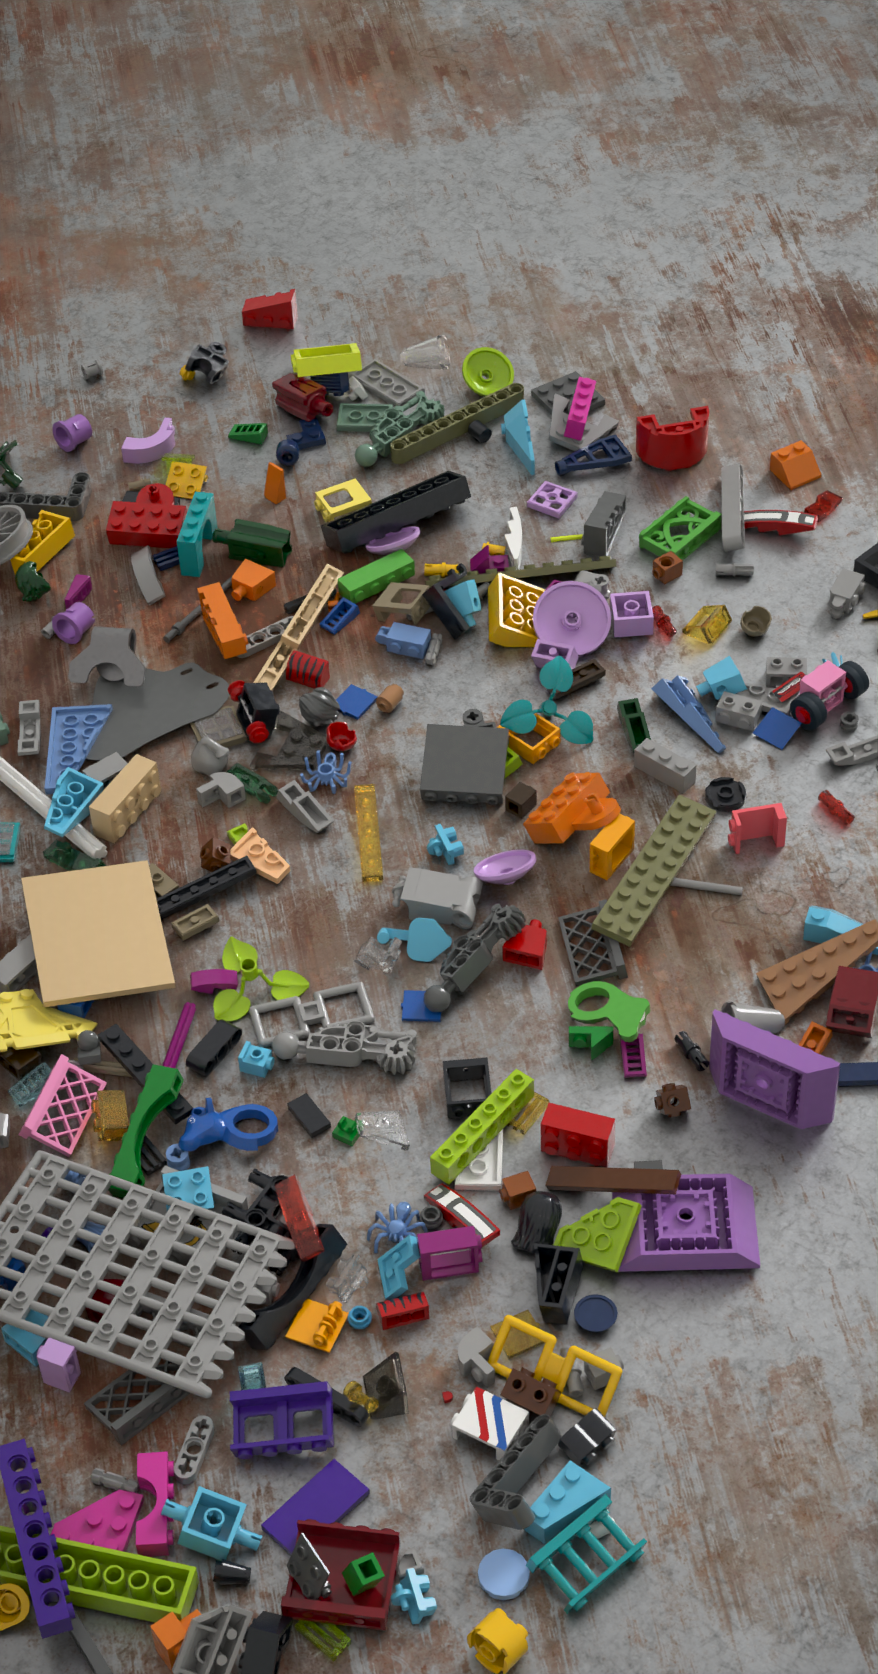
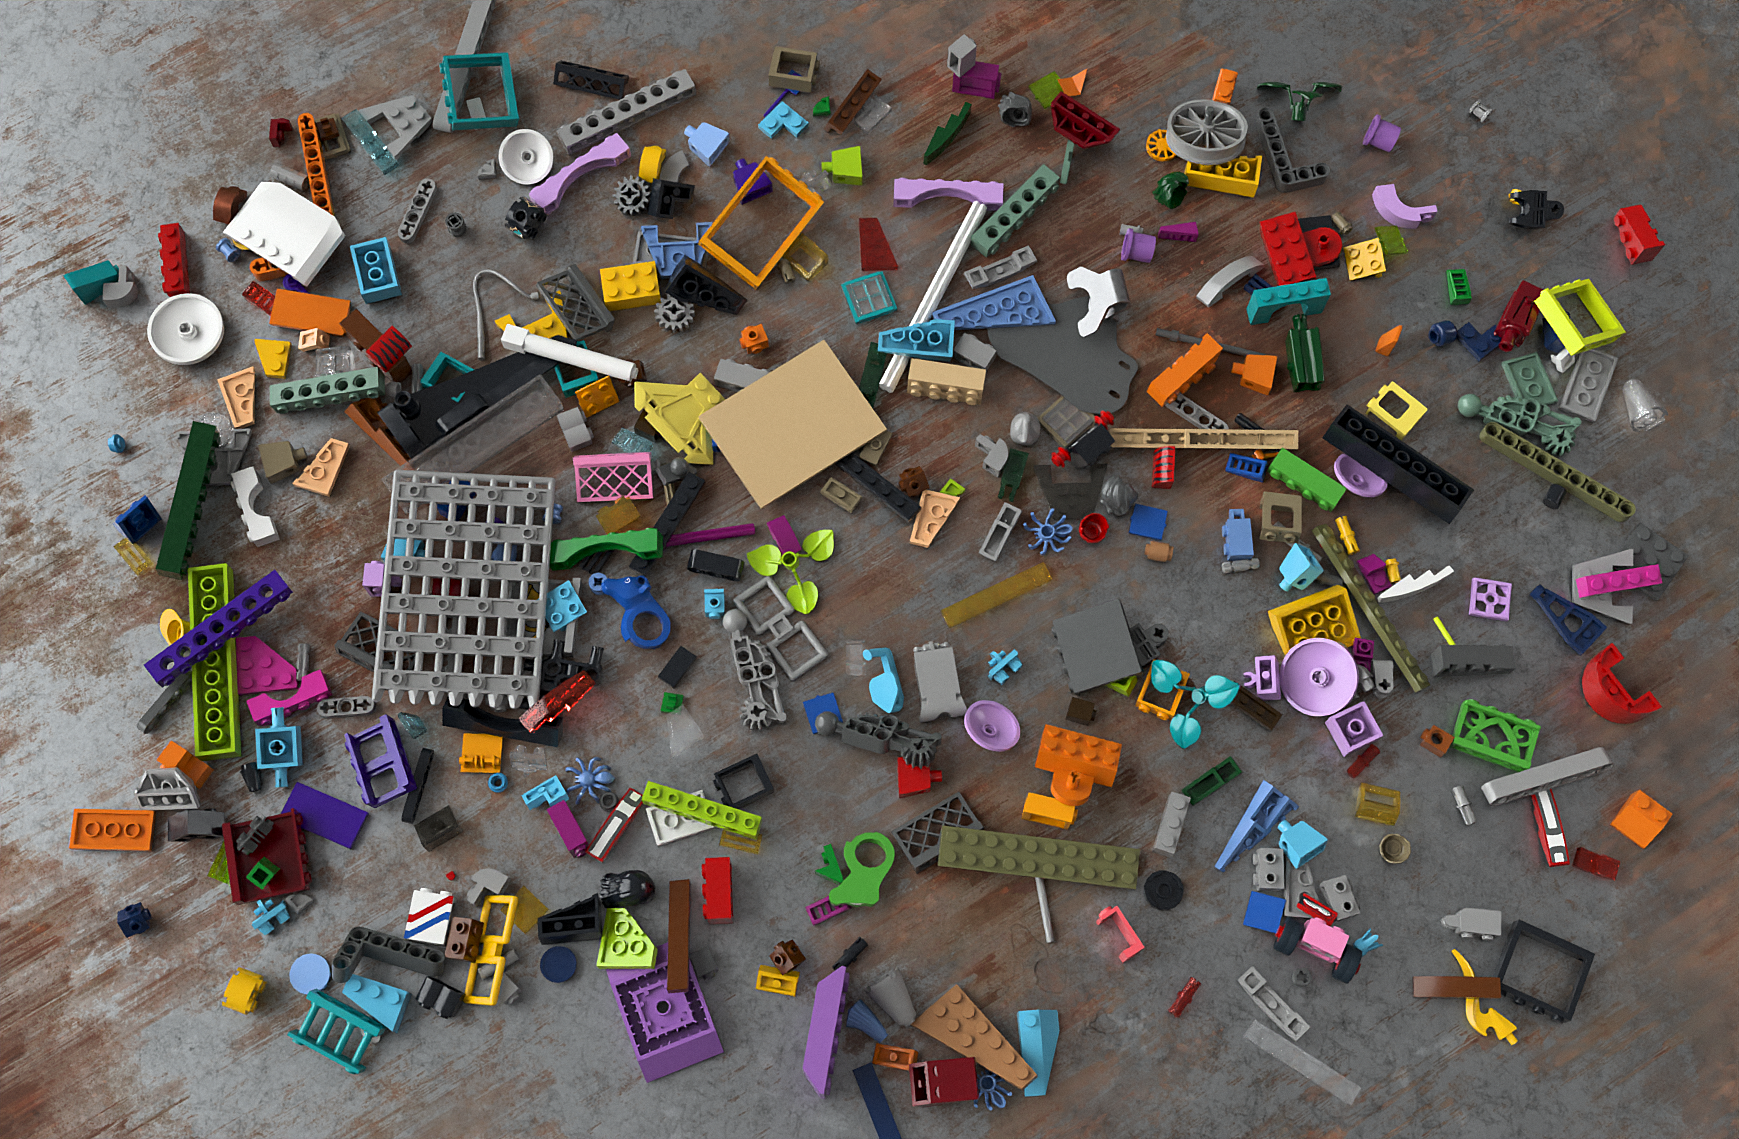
camera: 65 degrees right, 25 degrees up
clear yellow piece [343,1381,379,1412] -> none
red brick [376,1292,430,1330] -> none
black hinge [422,563,470,640] -> none
lime dish [462,347,514,397] -> none
dark orange brick [499,1171,536,1210] -> none
medium azure wedge [501,400,535,475] -> none
none -> yellow slope [756,965,800,996]

